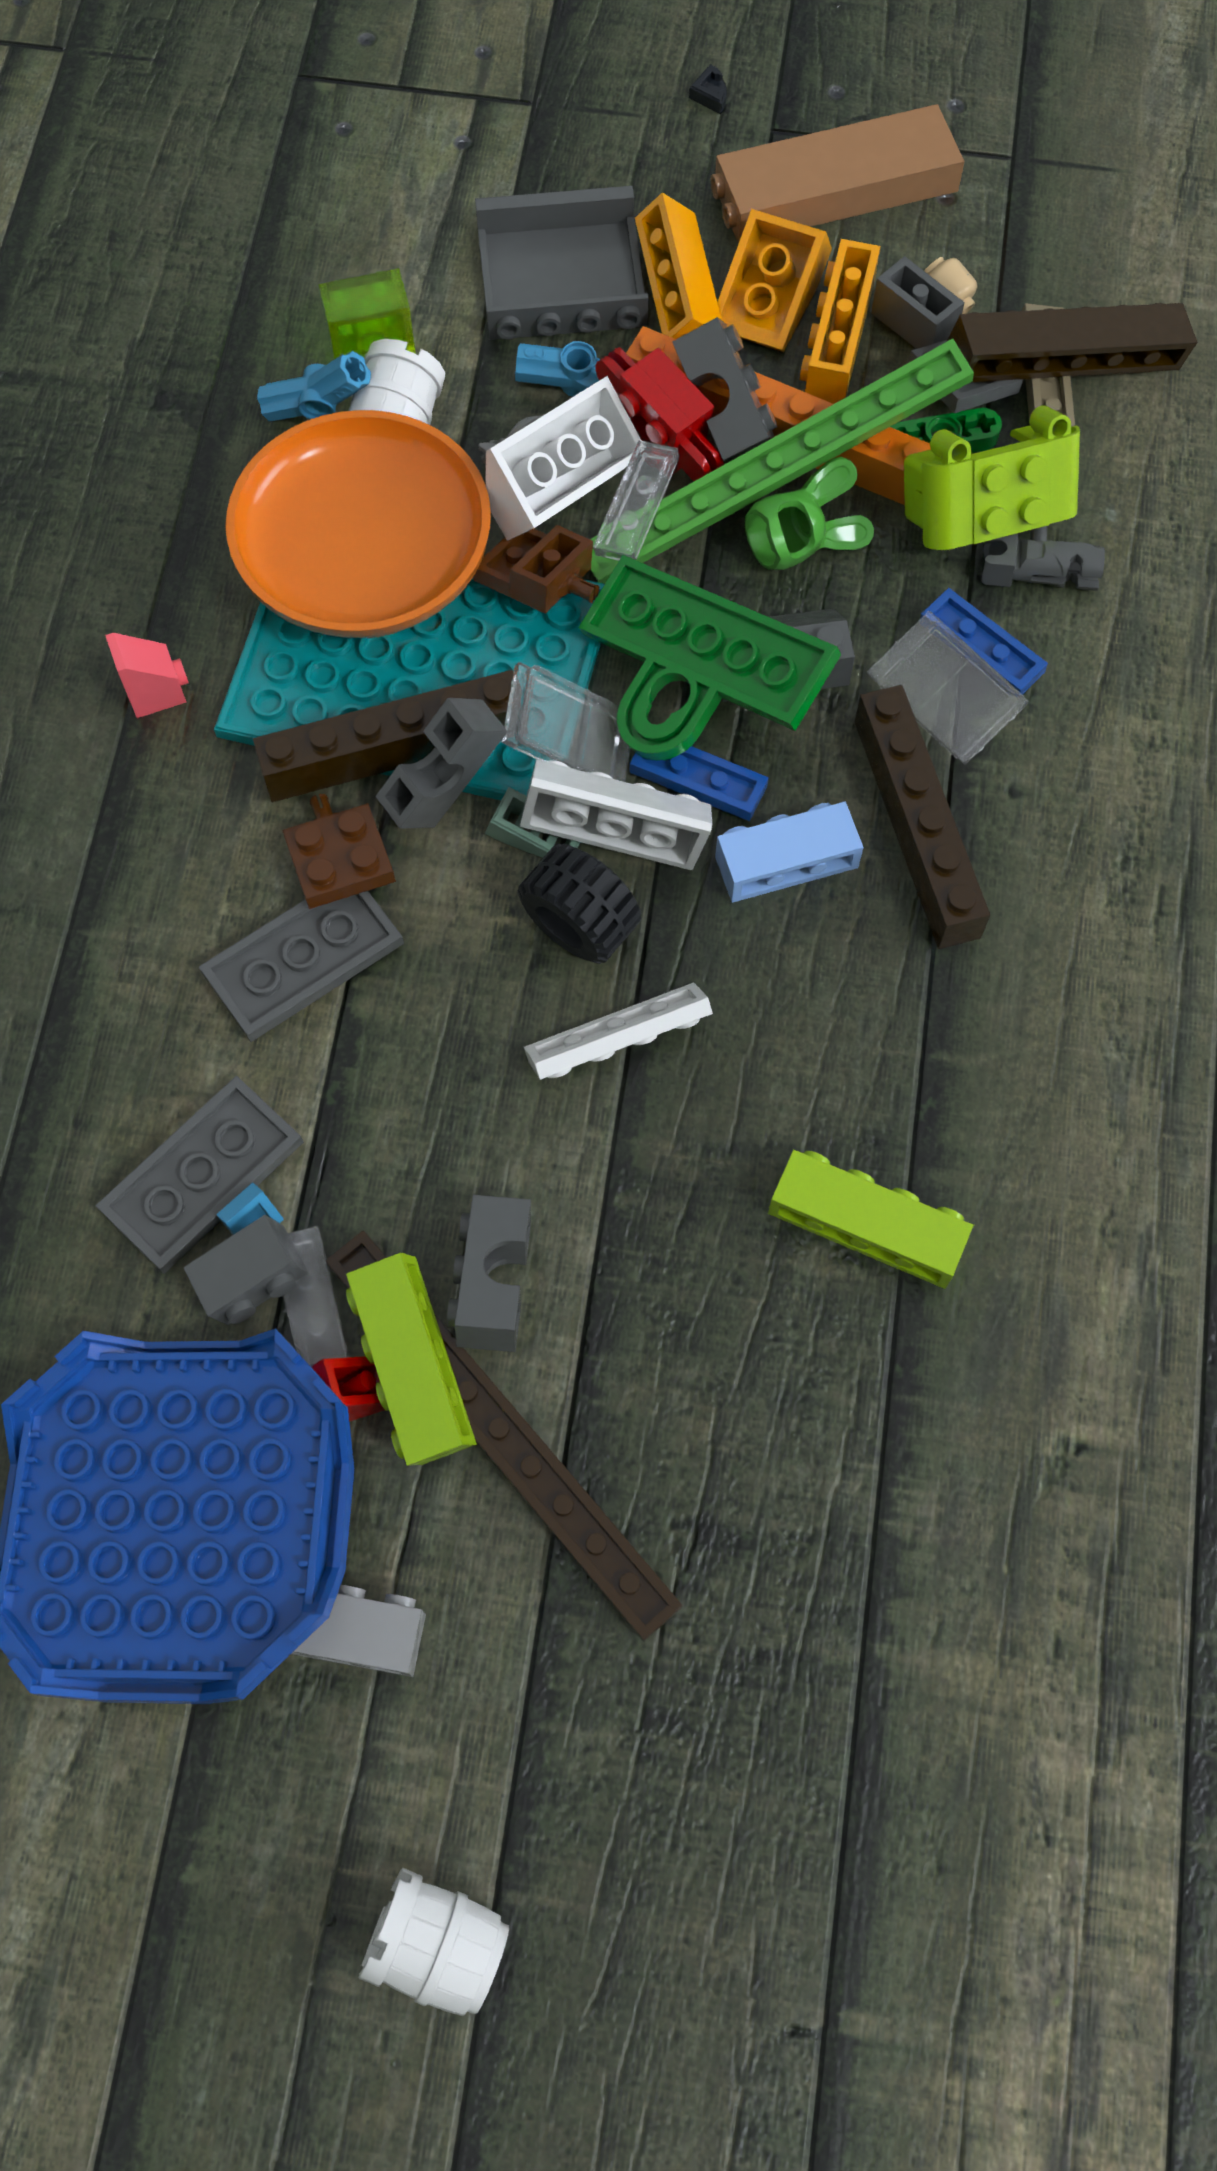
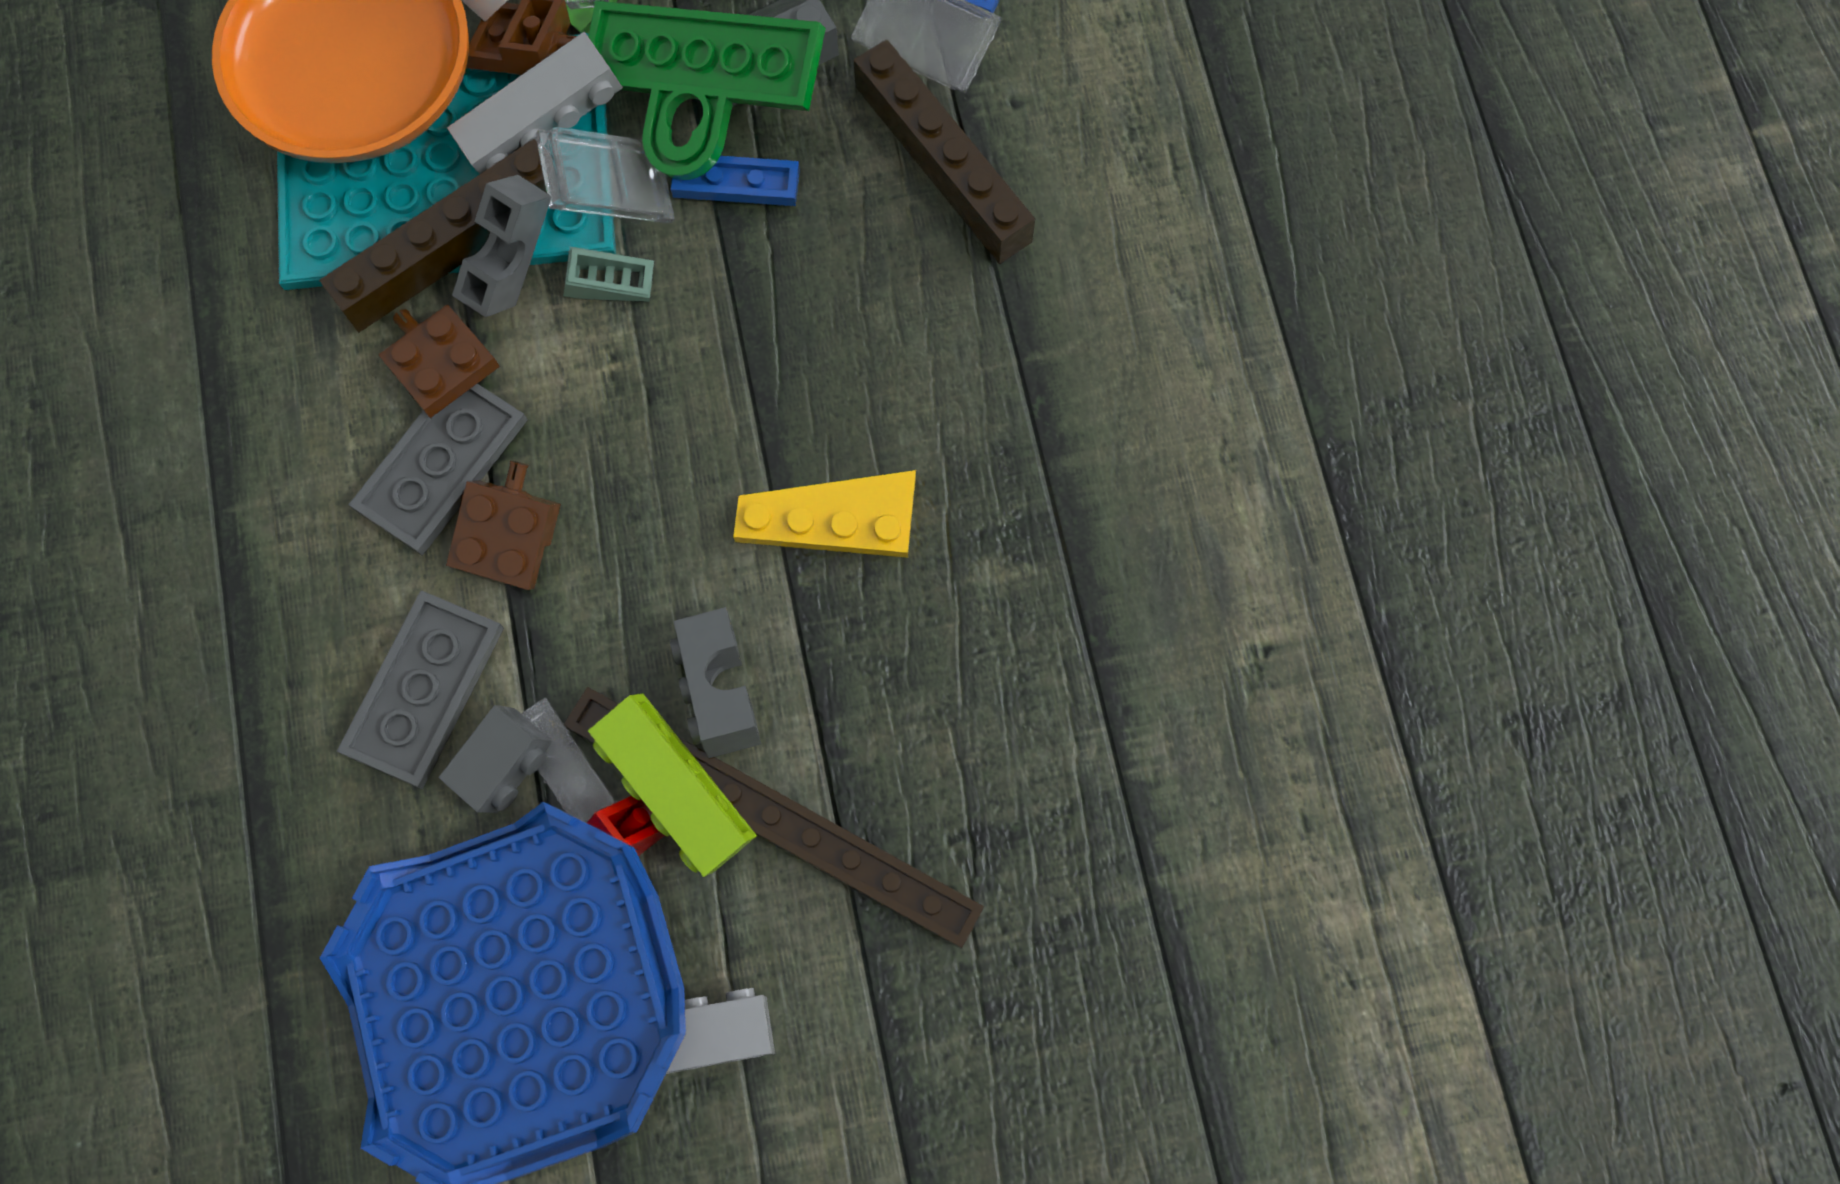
camera: 20 degrees left, 5 degrees up
coral slope [105,633,189,718] -> none
dark azure plate [216,1182,284,1235] -> none
black tyre [517,844,642,964] -> none
white slope [520,759,712,870] -> none
white plate [524,982,713,1080] -> none
light blue brick [715,801,863,903] -> none
lime brick [768,1149,974,1289] -> none
none -> reddish brown plate [446,460,561,590]
none -> light grey brick [447,32,623,174]
none -> yellow wing [733,470,916,558]

